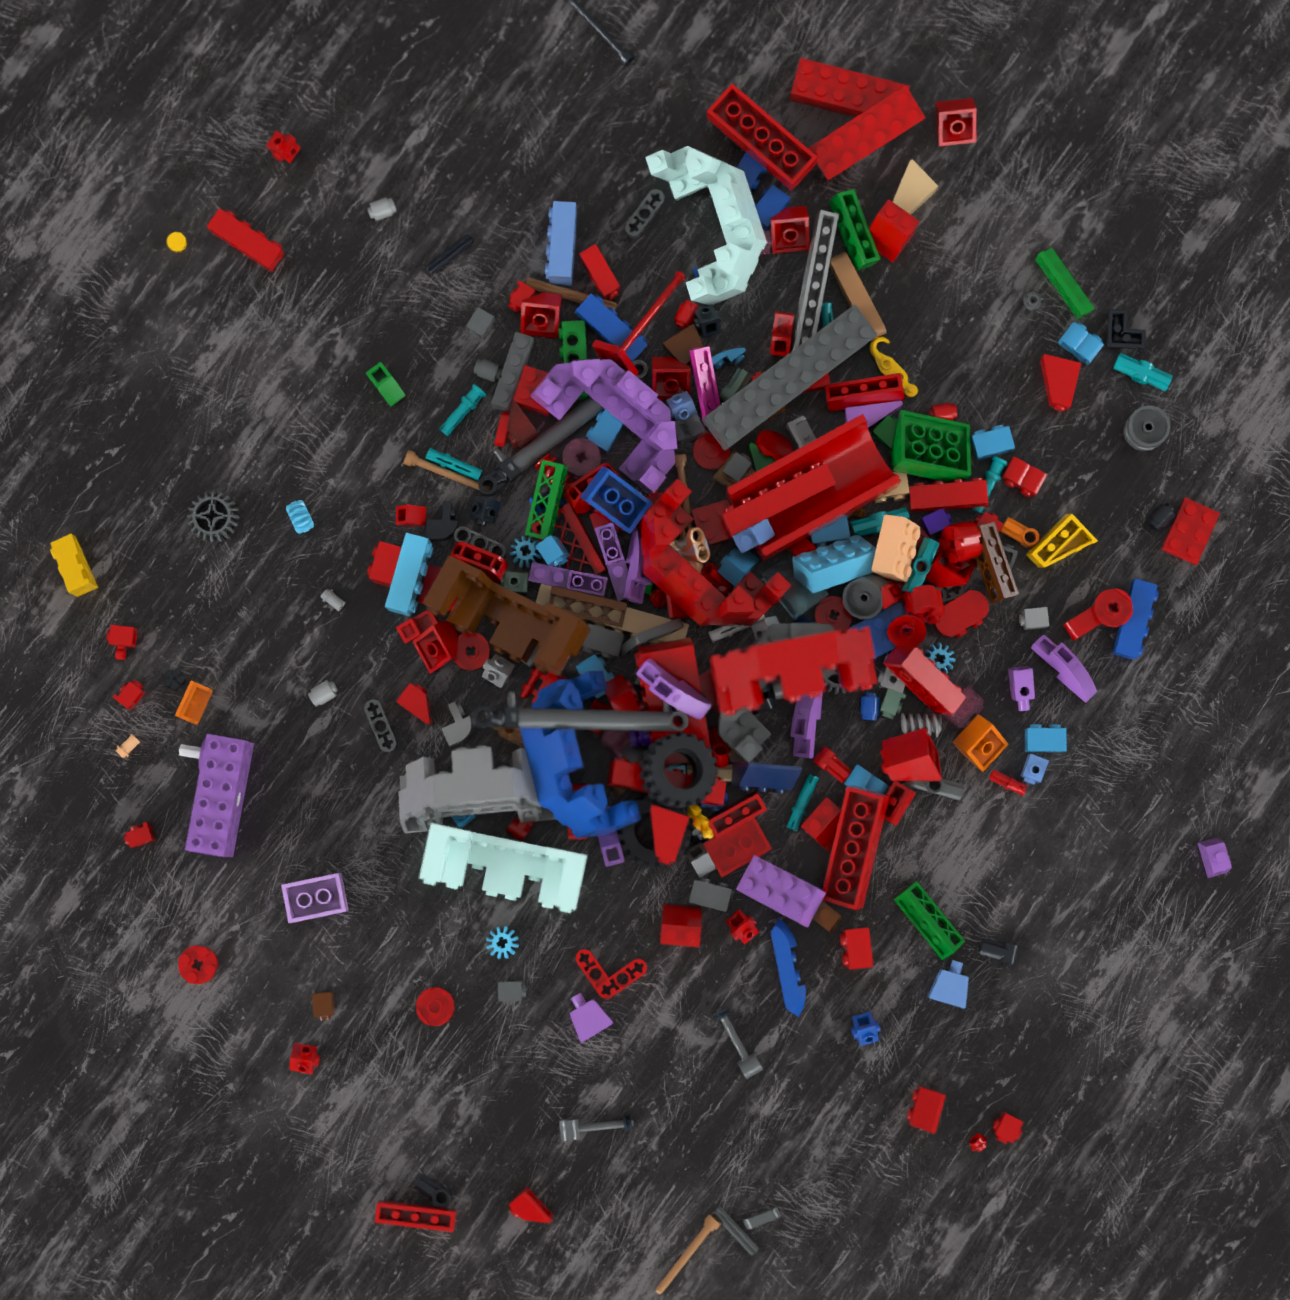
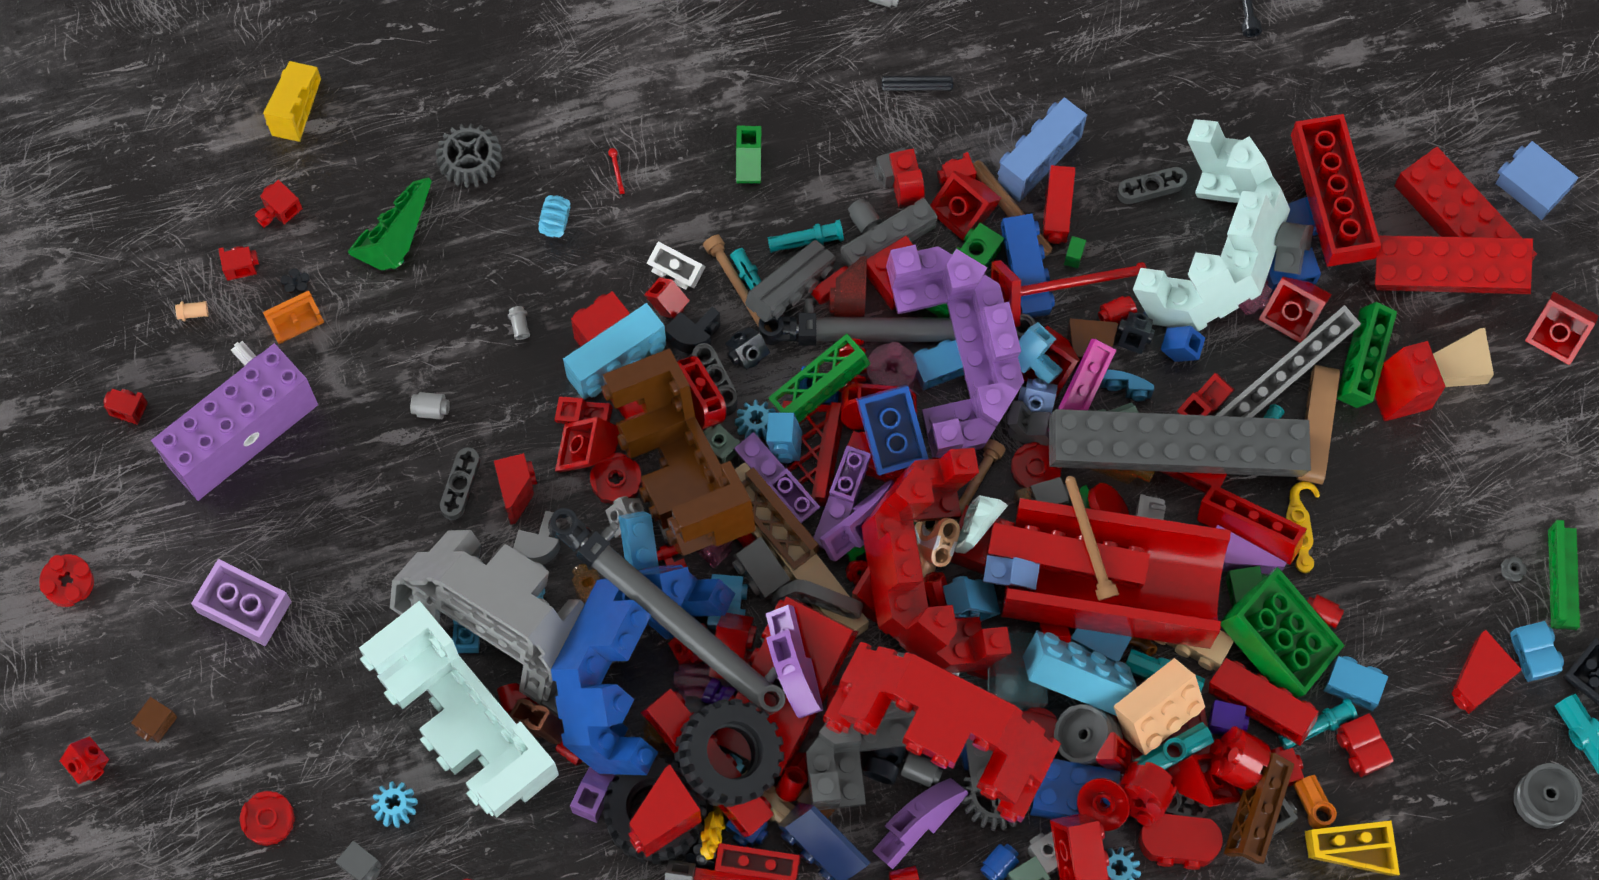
camera: 35 degrees right, 15 degrees down
none -> green wedge [348,178,432,270]
none -> copper brick [509,699,564,744]
none -> red hinge [608,148,625,195]
none -> dark azure brick [618,511,659,570]
none -> white brick [647,241,706,290]
none -> dark grey brick [745,240,836,322]
none -> red brick [889,148,925,208]
none -> light aqua slope [955,495,1008,554]
none -> medium azure brick [1018,322,1063,384]
none -> green piece [1064,236,1086,269]
none -> medium nougat piece [1065,476,1119,601]
none -> blue brick [1161,326,1205,362]
none -> dark grey brick [1274,222,1314,275]
none -> medium blue brick [1495,141,1579,220]

